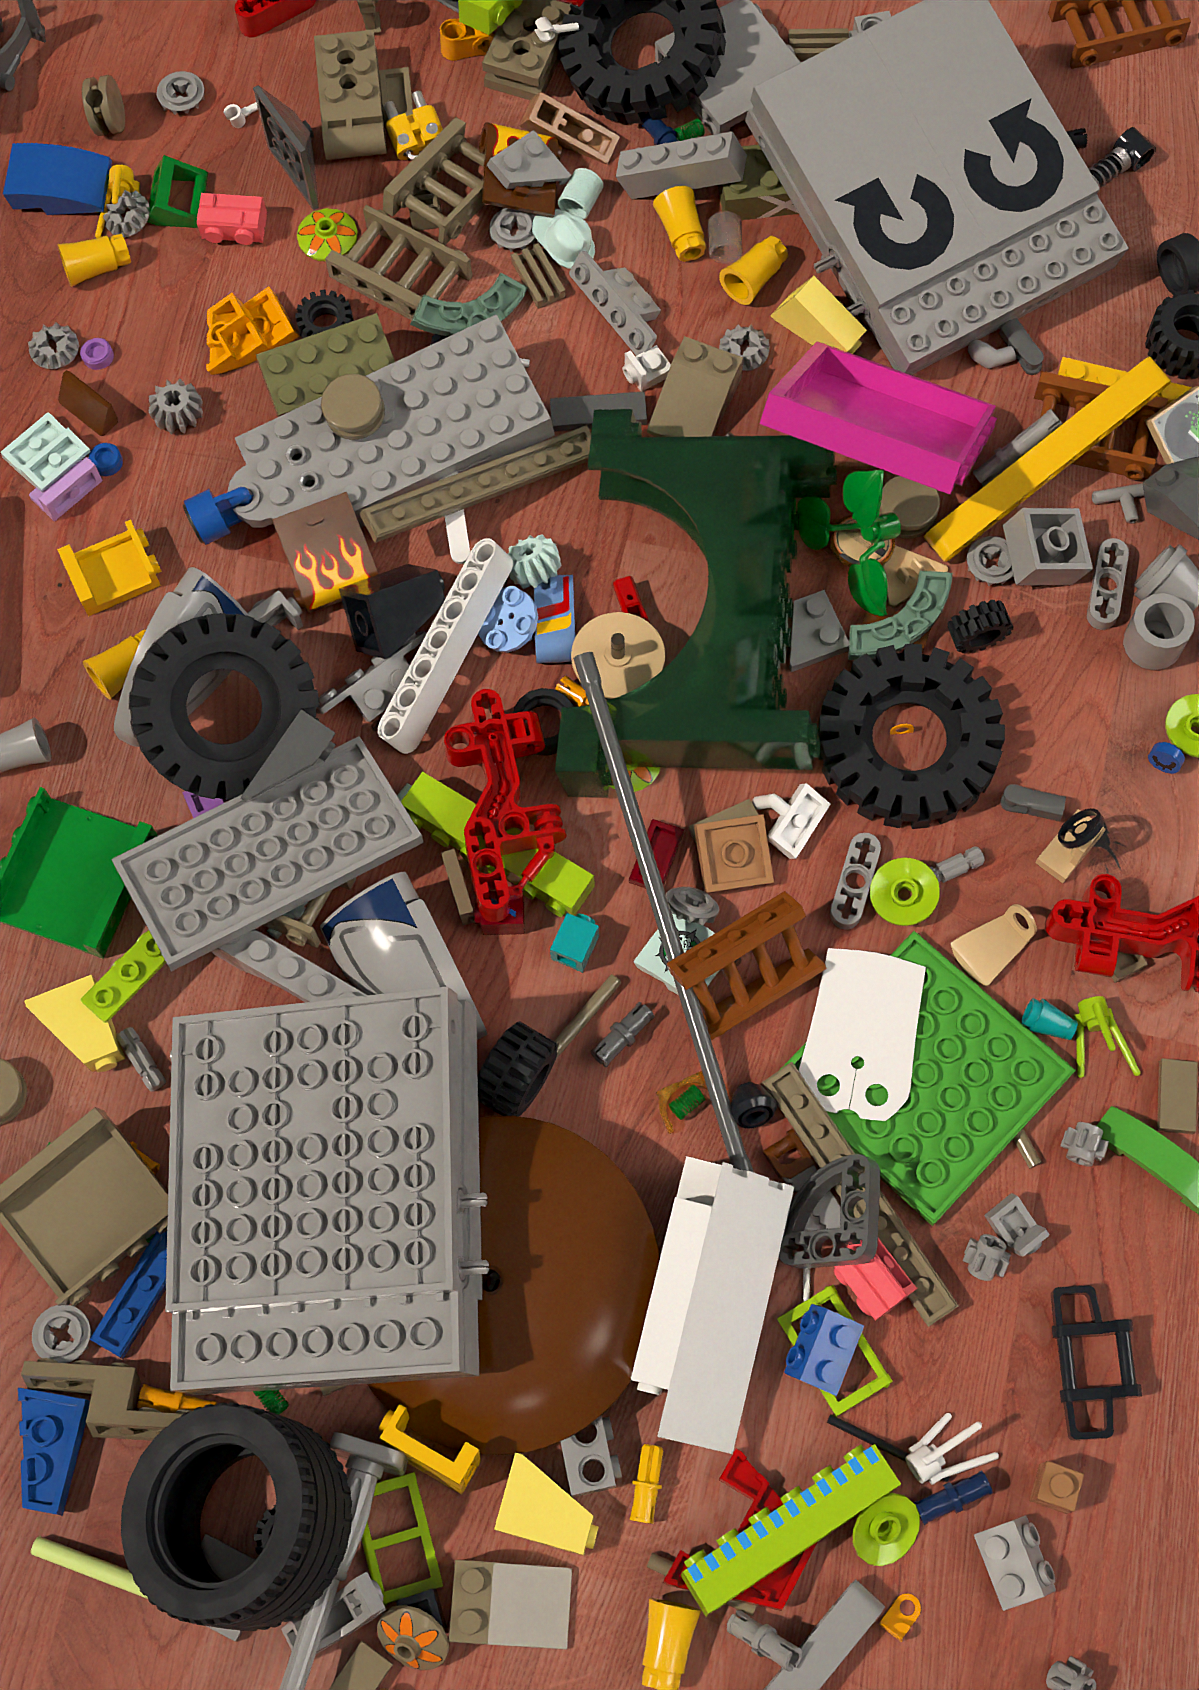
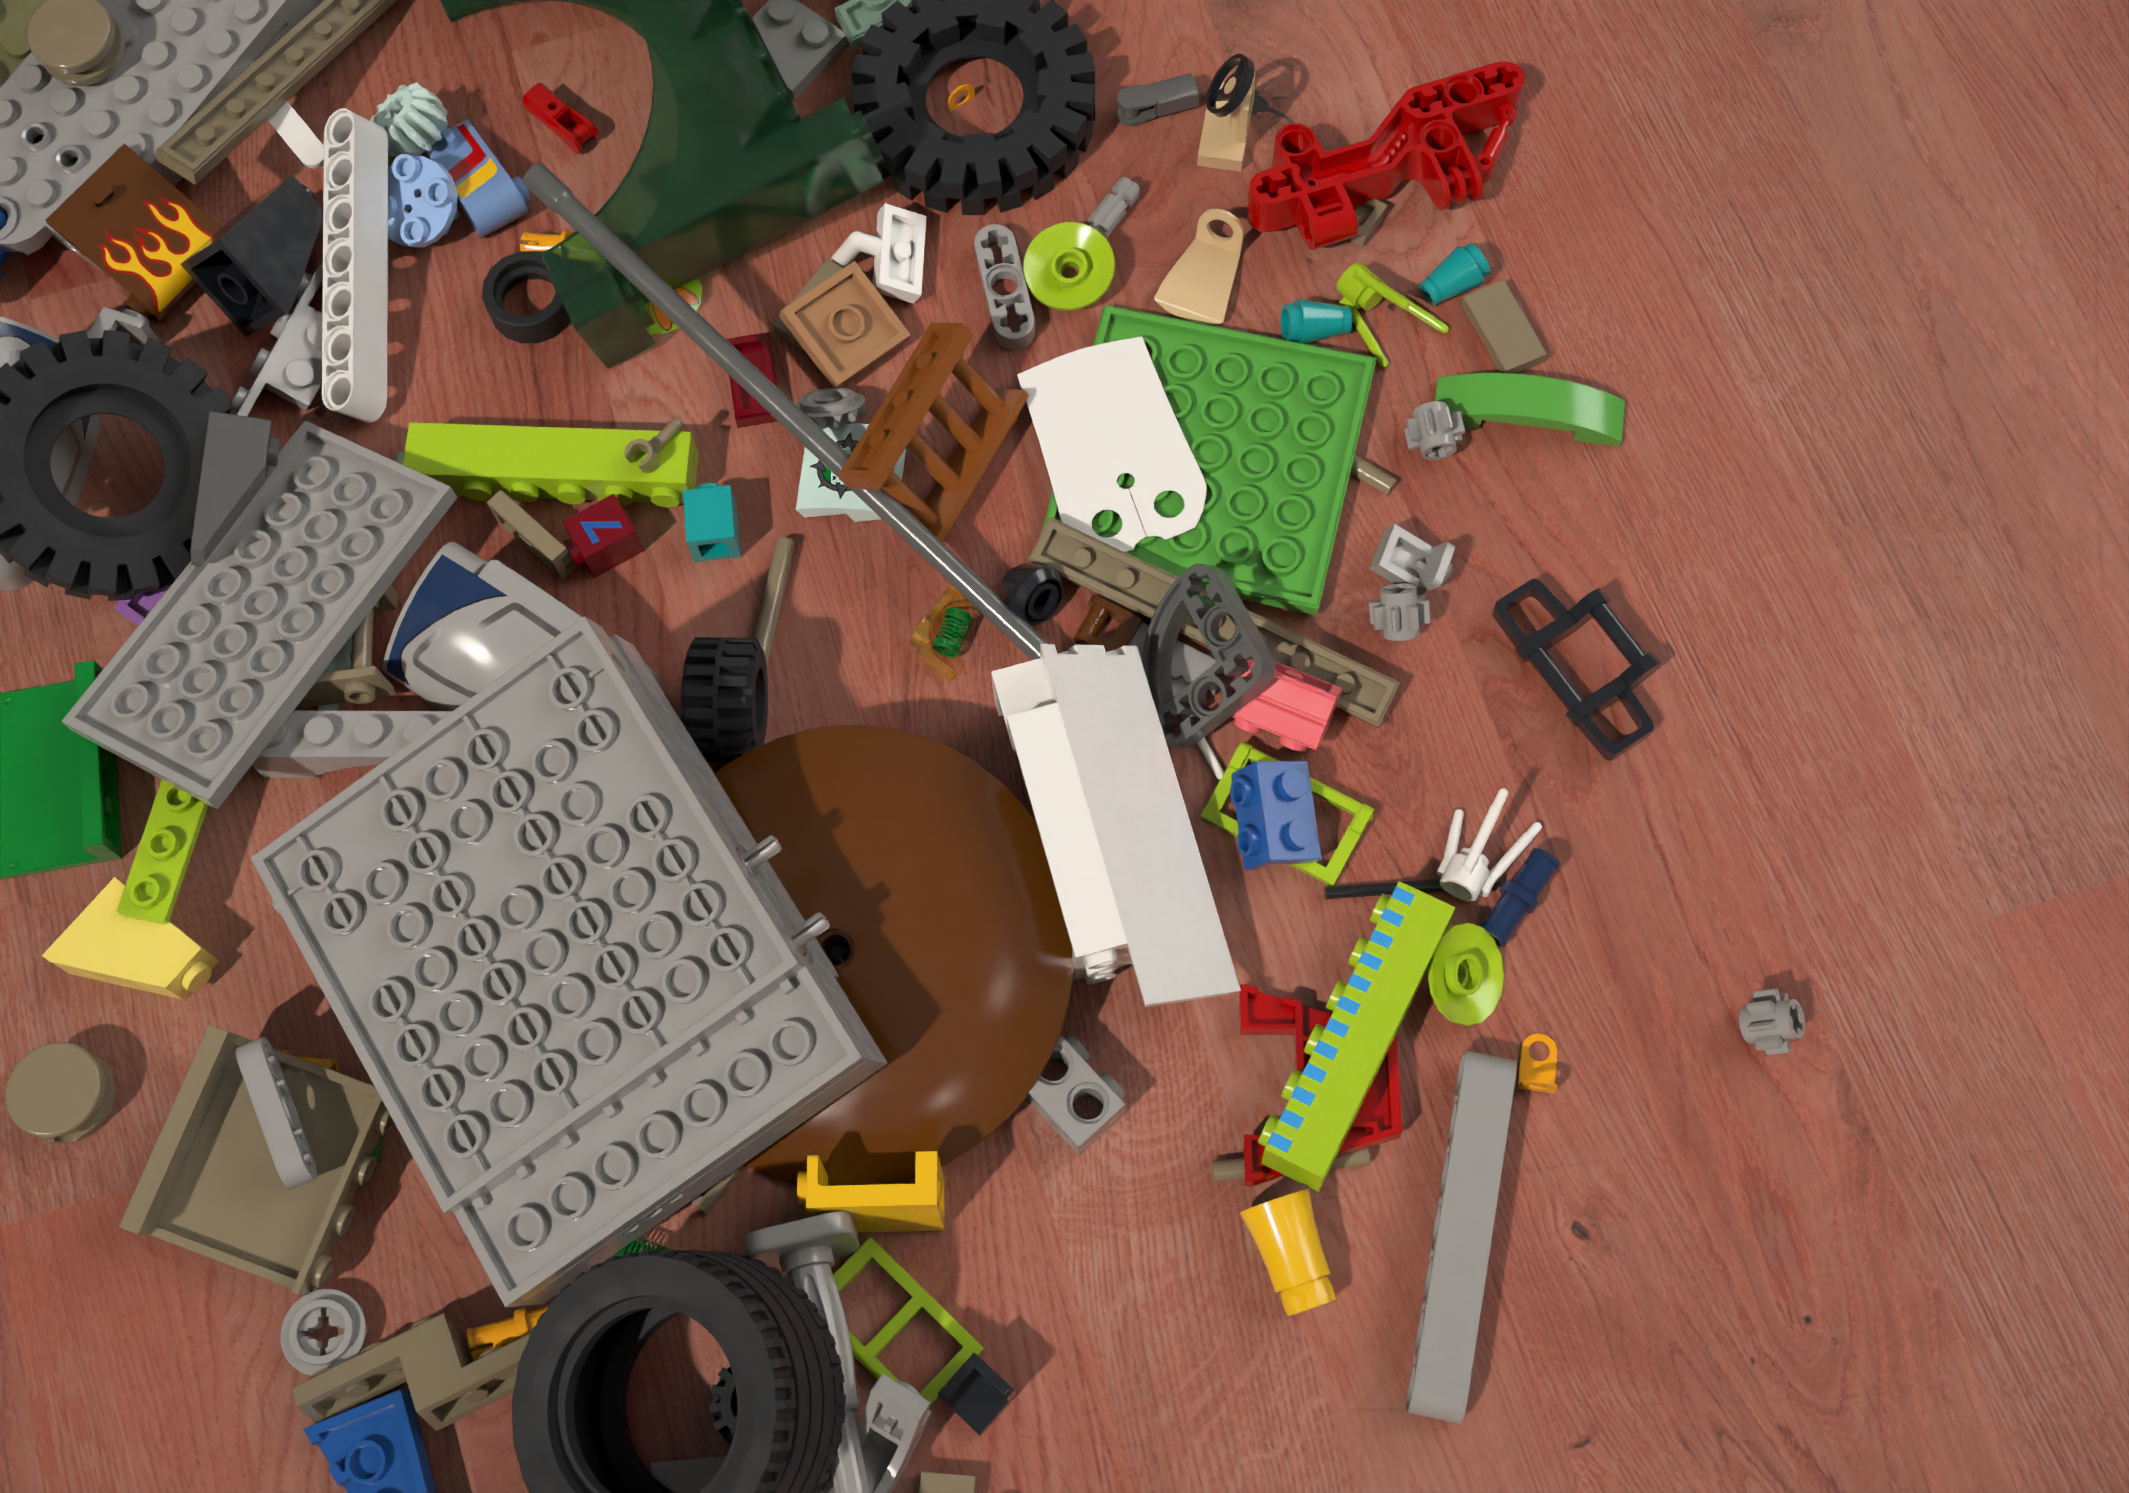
camera: 30 degrees left, 0 degrees up
blue tile [90,1231,167,1359] -> none
light grey axle [117,1027,166,1092] -> none
dark tan dish [377,1605,449,1670] -> none
red beam [444,689,567,922] -> none
slope [449,1560,572,1649] -> none
light yellow slope [494,1453,599,1556] -> none
tan piece [571,612,665,701] -> none
dark grey pin [591,1002,655,1067] -> none
yellow axle [630,1444,663,1524] -> none
light grey pin [727,1610,802,1672] -> none
light grey bracket [974,1515,1056,1611] -> none
medium nougat brick [1029,1461,1084,1514] -> none
none -> light grey beam [236,1037,318,1190]
none -> dark tan hand [625,417,684,473]
none -> teal cone [1419,243,1491,306]

